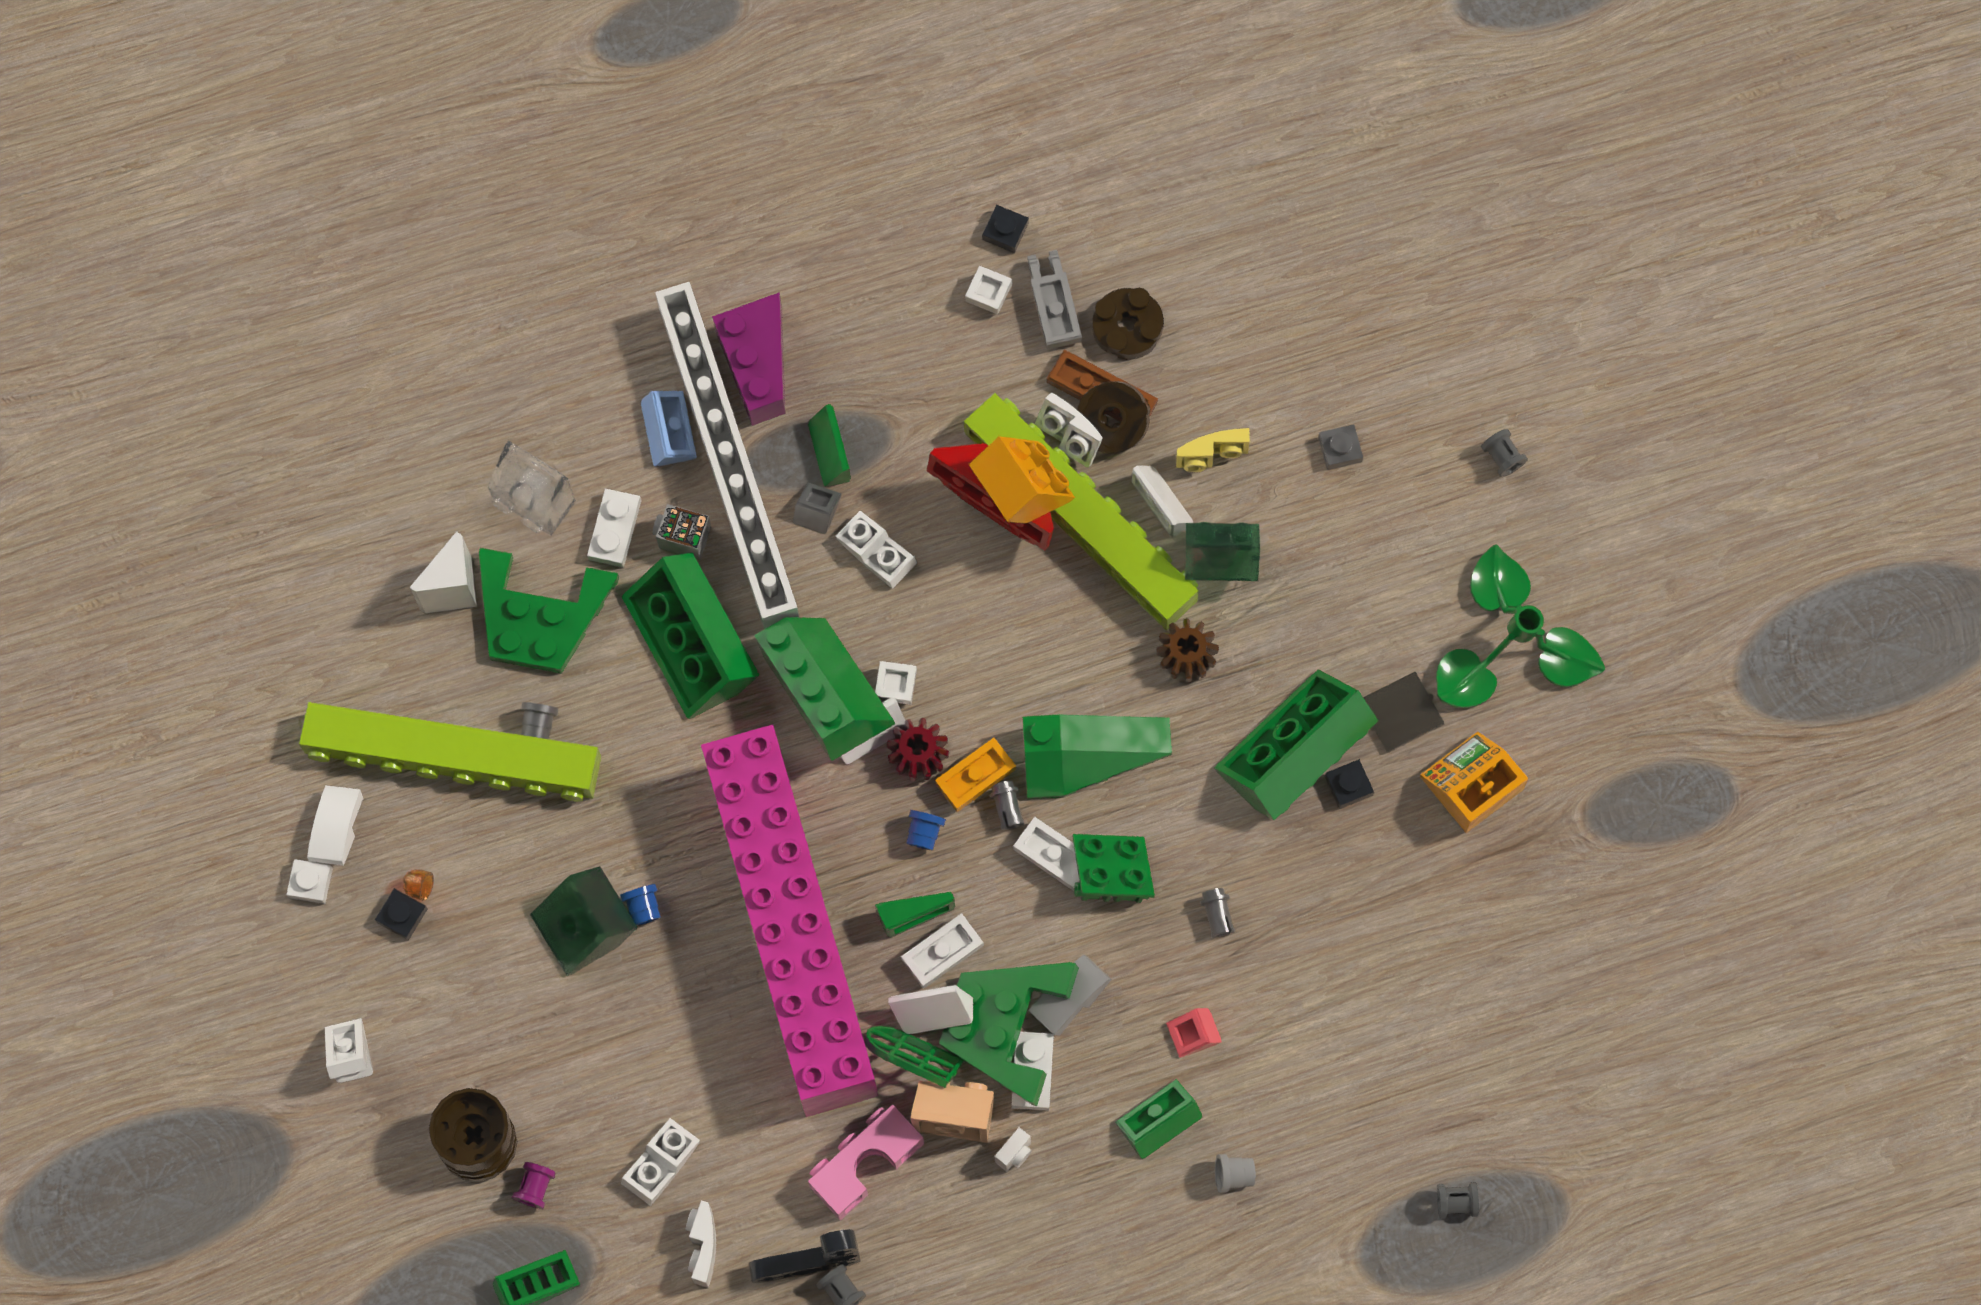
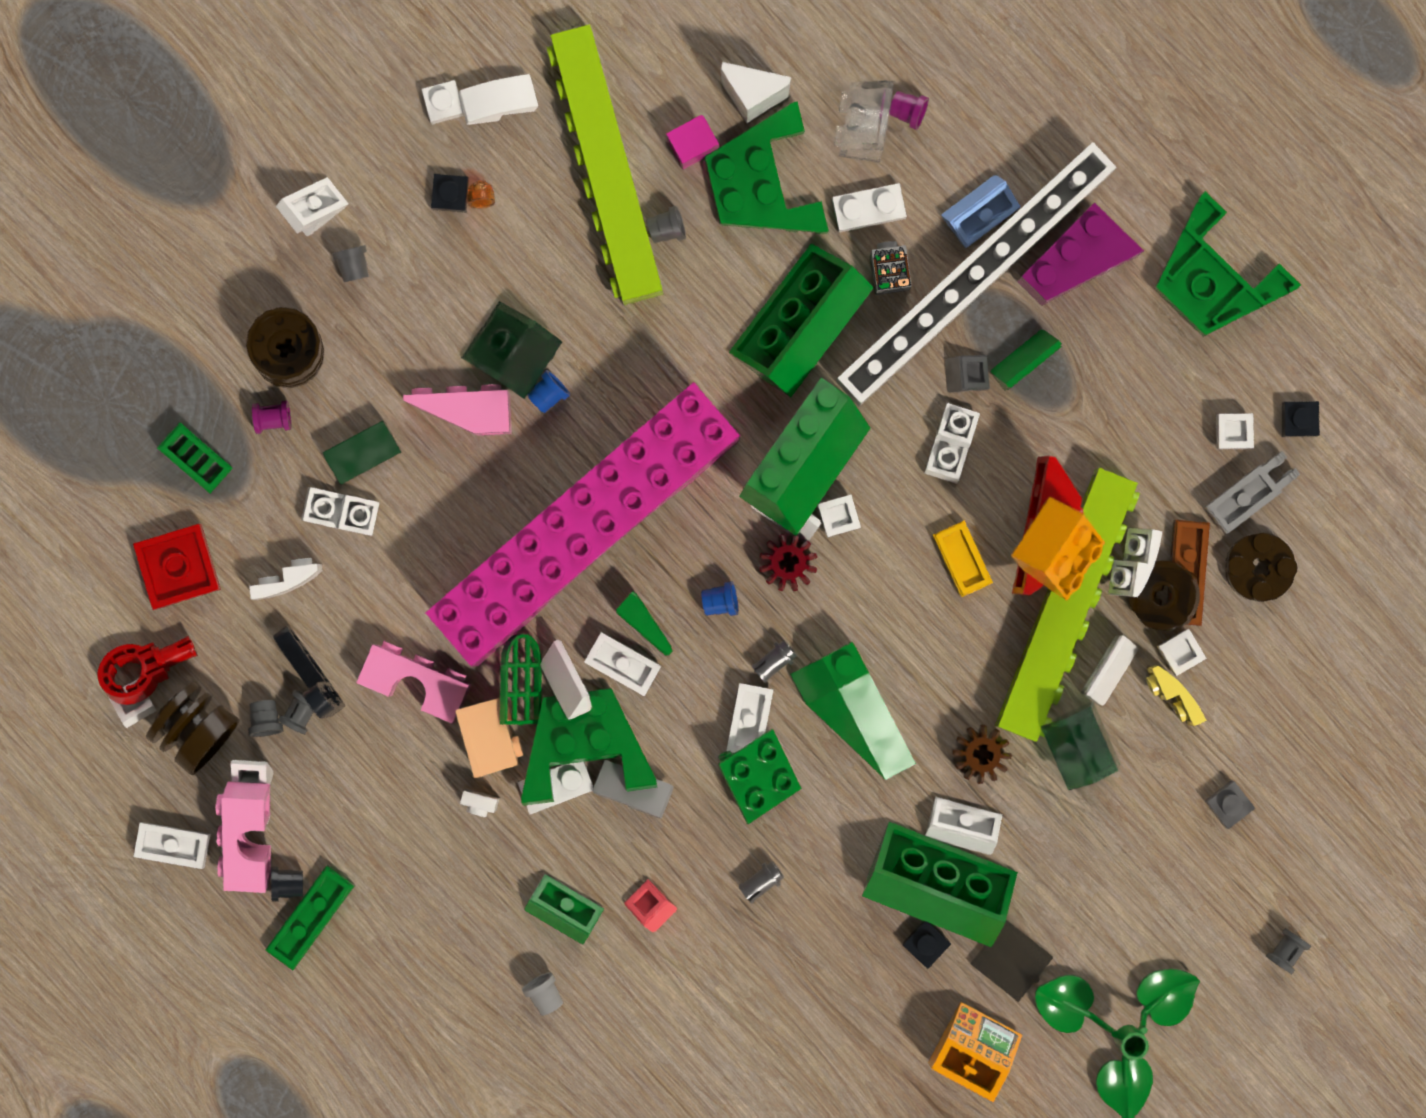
camera: 65 degrees right, 15 degrees up
light orange plate [935,738,1016,812] -> none
none -> dark green slope [322,421,402,485]
none -> flat silver piece [332,245,369,282]
none -> bright pink slope [403,384,512,436]
none -> dark pink panel [666,115,719,170]
none -> magenta piece [889,91,929,130]
none -> white slope [925,797,1003,855]
none -> yellow tile [932,520,993,597]
none -> green wing [1154,191,1301,337]
none -> white plate [1157,629,1207,676]

